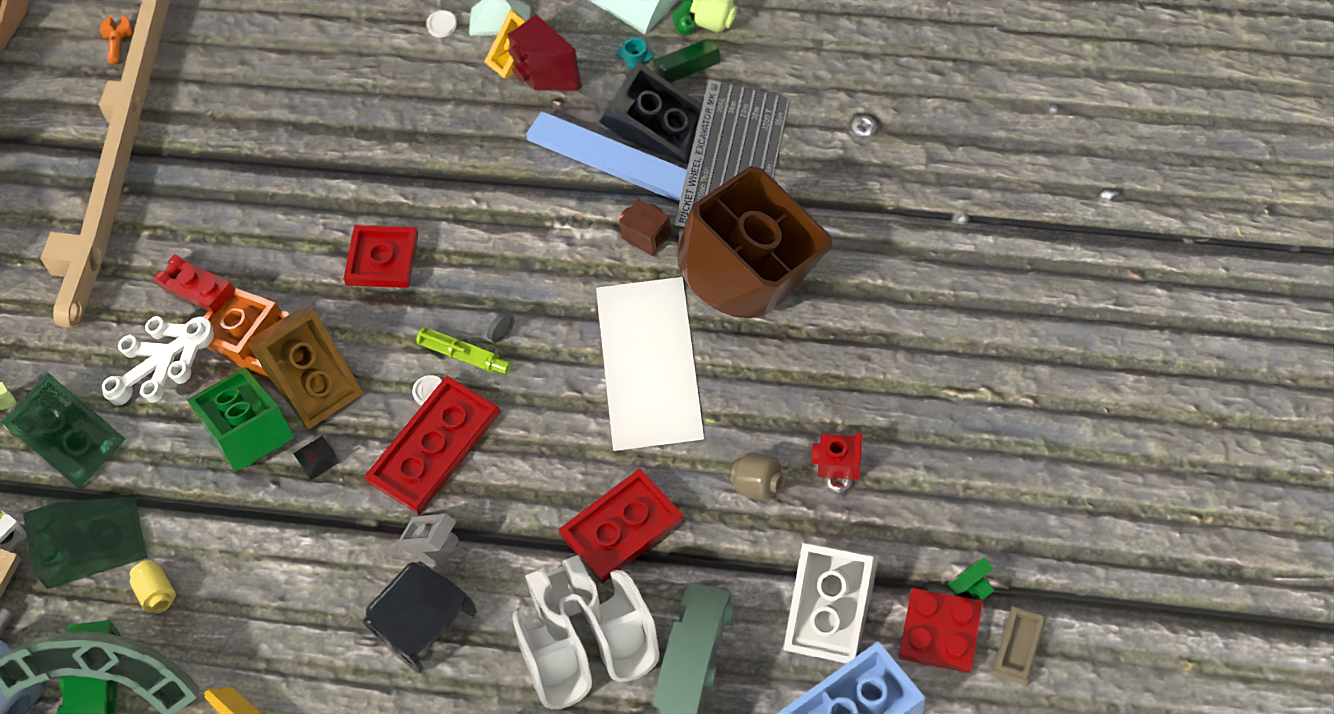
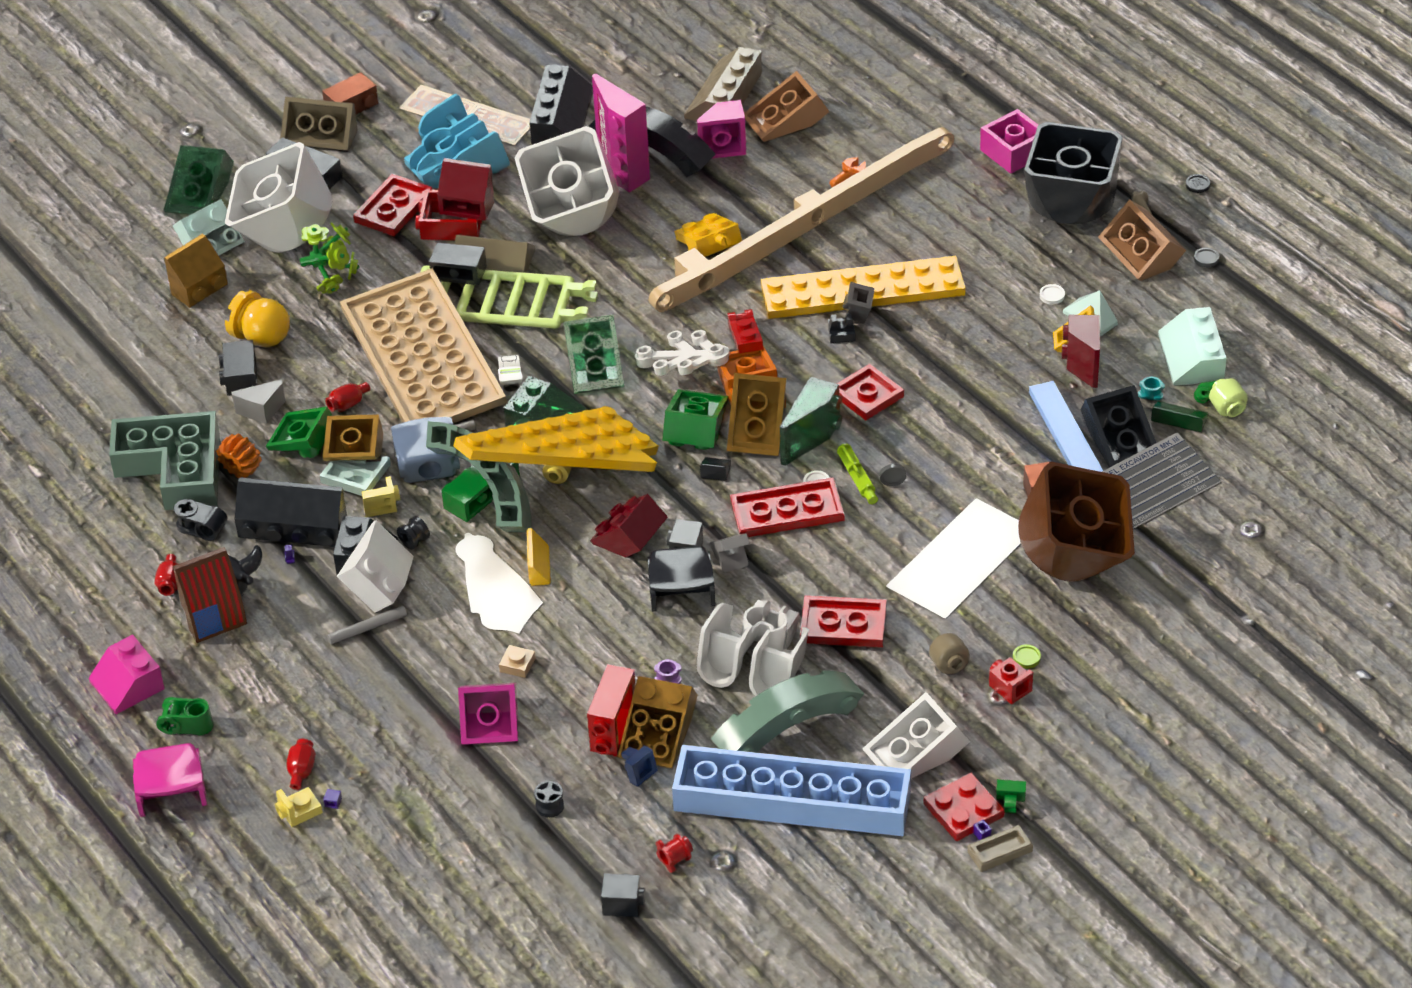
camera: 40 degrees right, 15 degrees down
none -> yellow wing [453,406,659,472]
none -> dark red slope [590,493,668,557]
none -> brick [667,519,703,549]
none -> yellow plate [674,213,742,257]
none -> yellow plate [761,256,966,319]
none -> clear green slope [780,377,843,466]
none -> black tile [828,313,856,344]
none -> dark grey brick [843,282,875,324]
none -> dark purple piece [973,820,992,840]
none -> lime piece [1013,644,1041,669]

